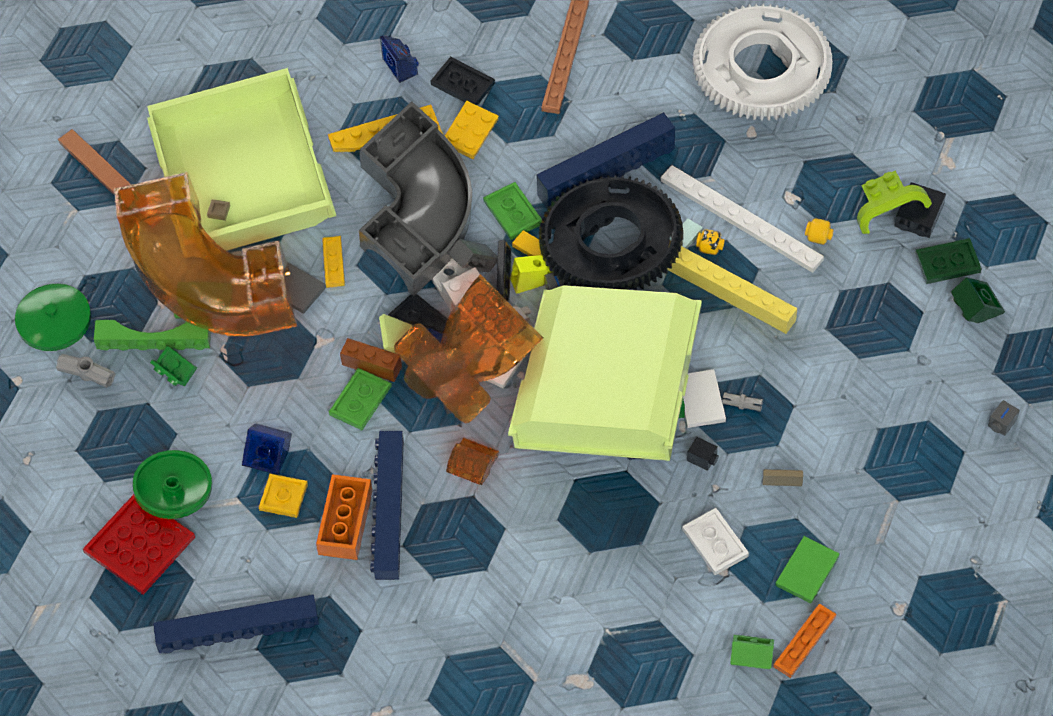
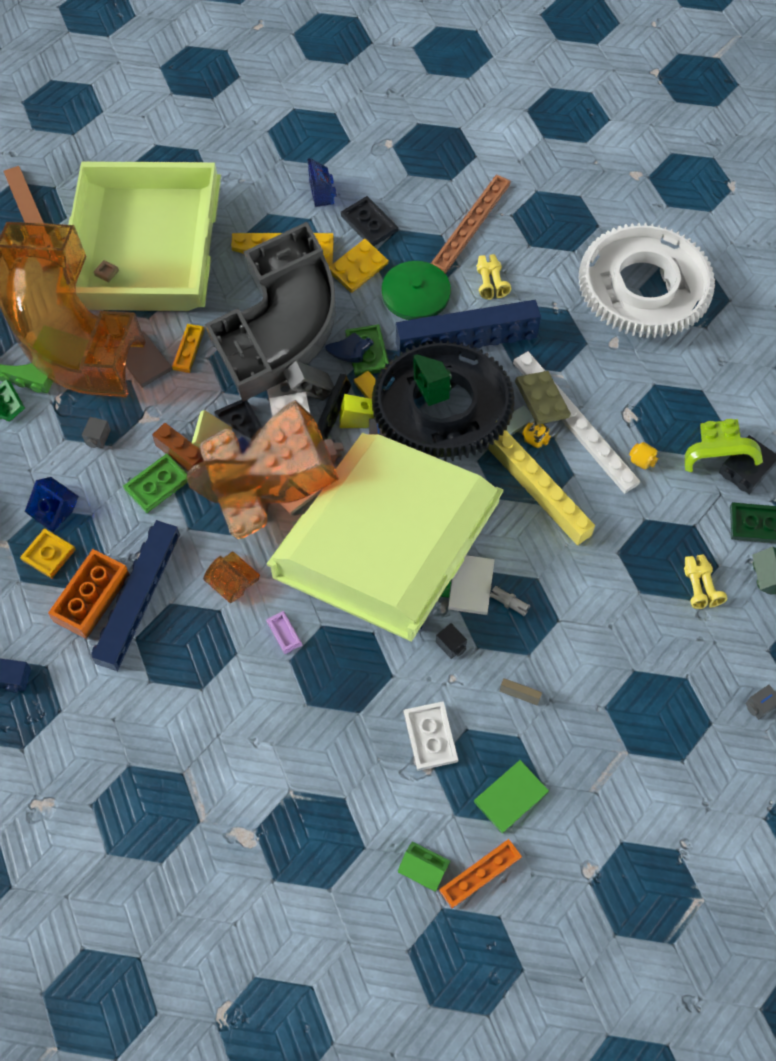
camera: 15 degrees right, 5 degrees up
none -> dark grey brick [82,417,111,449]
none -> lavender tile [266,611,302,654]
none -> dark blue arm [325,333,374,363]
none -> green dish [382,261,451,320]
none -> dark green slope [413,355,452,406]
none -> light yellow piece [476,254,511,300]
none -> olive plate [515,371,571,425]
none -> light yellow piece [684,554,728,609]

